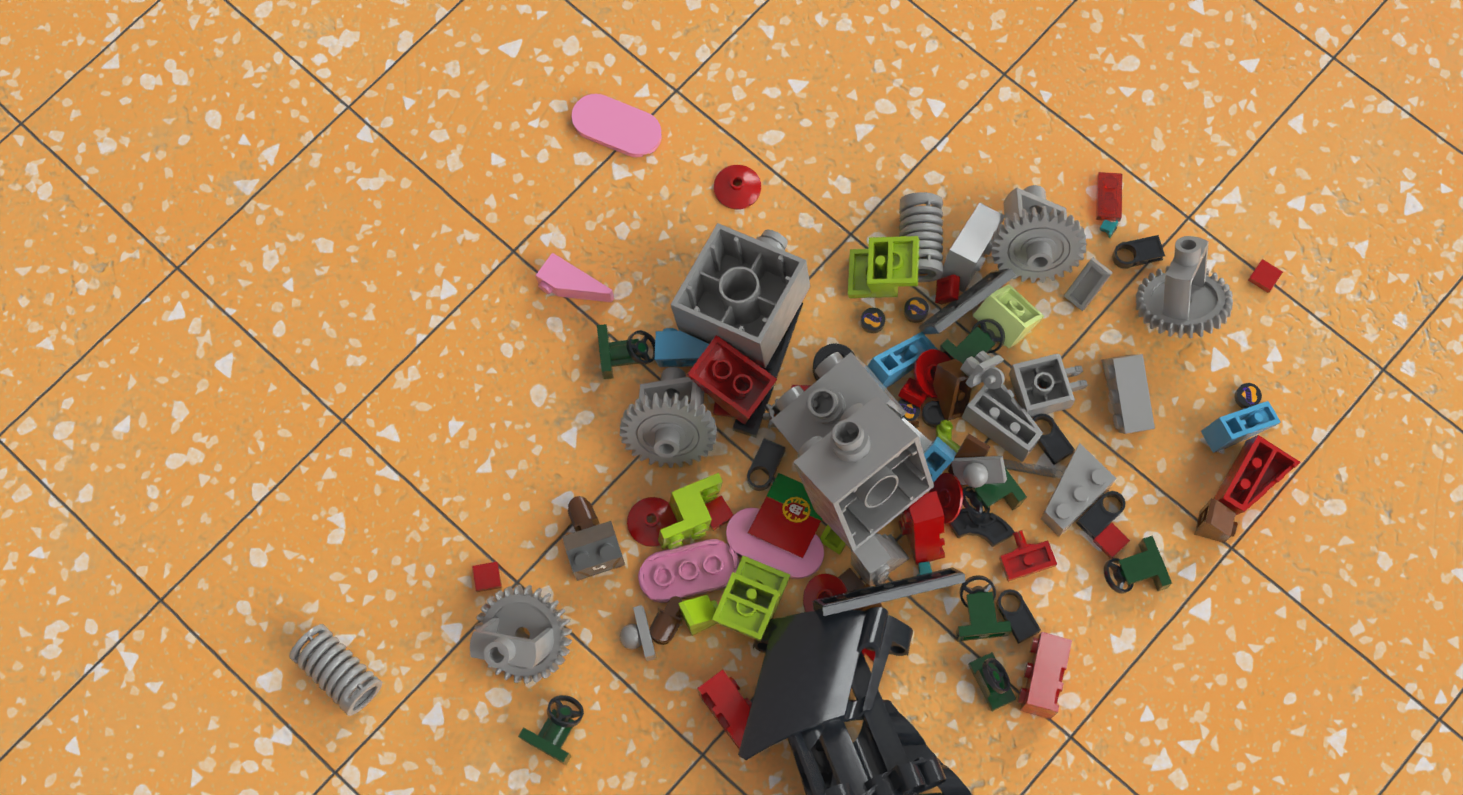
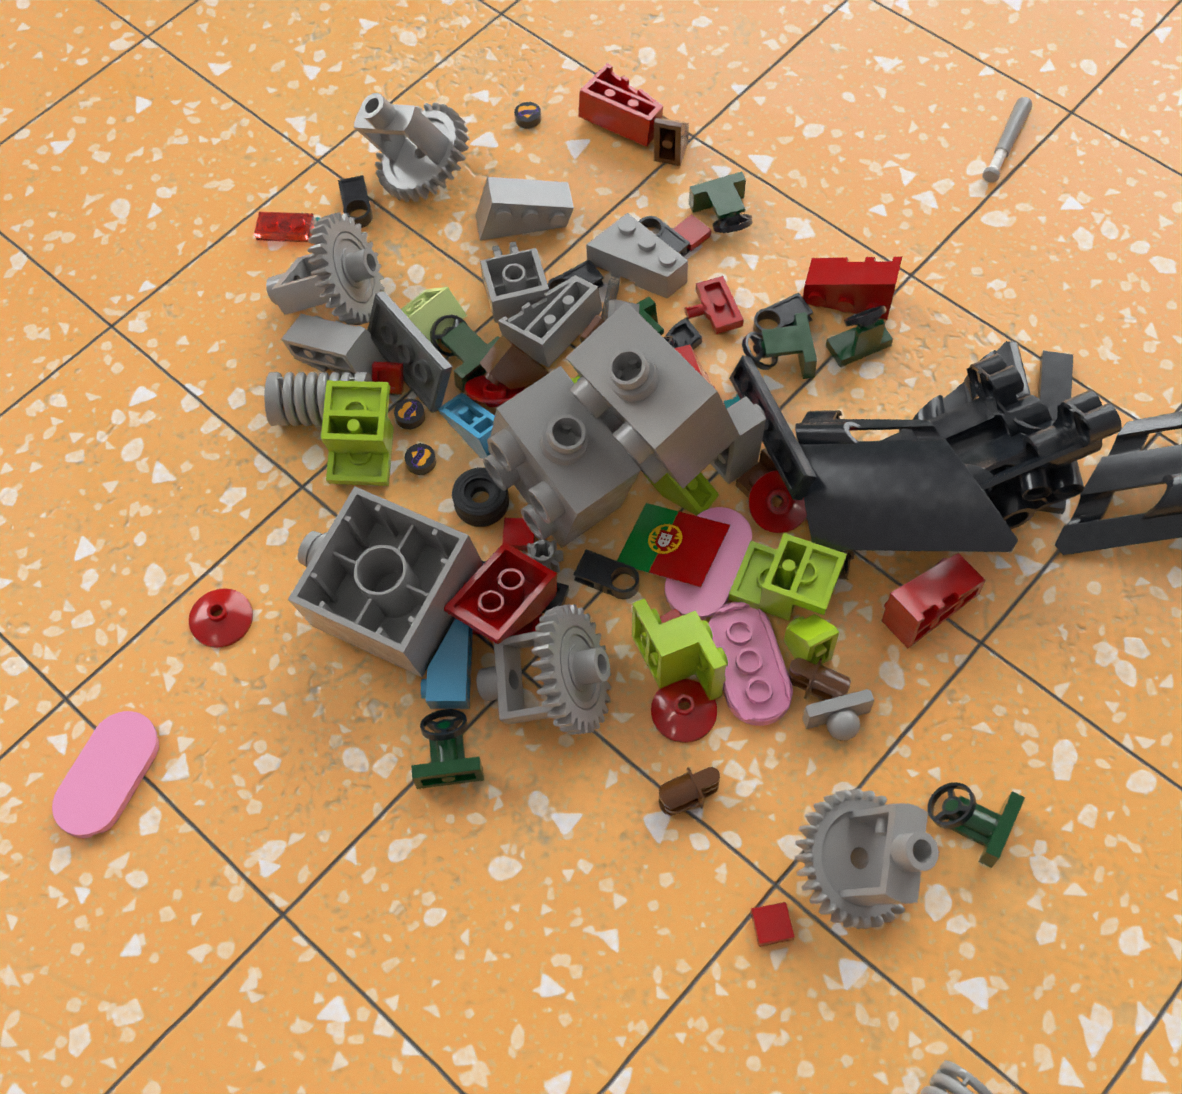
camera: 90 degrees left, 10 degrees down
bright pink slope [535,253,614,302] -> none
dark grey slope [562,521,625,581] -> none
light grey hips [960,351,1004,389] -> none
light grey tile [1064,257,1113,311] -> none
dark azure slope [1201,401,1281,453] -> none
red tile [1248,259,1283,293] -> none

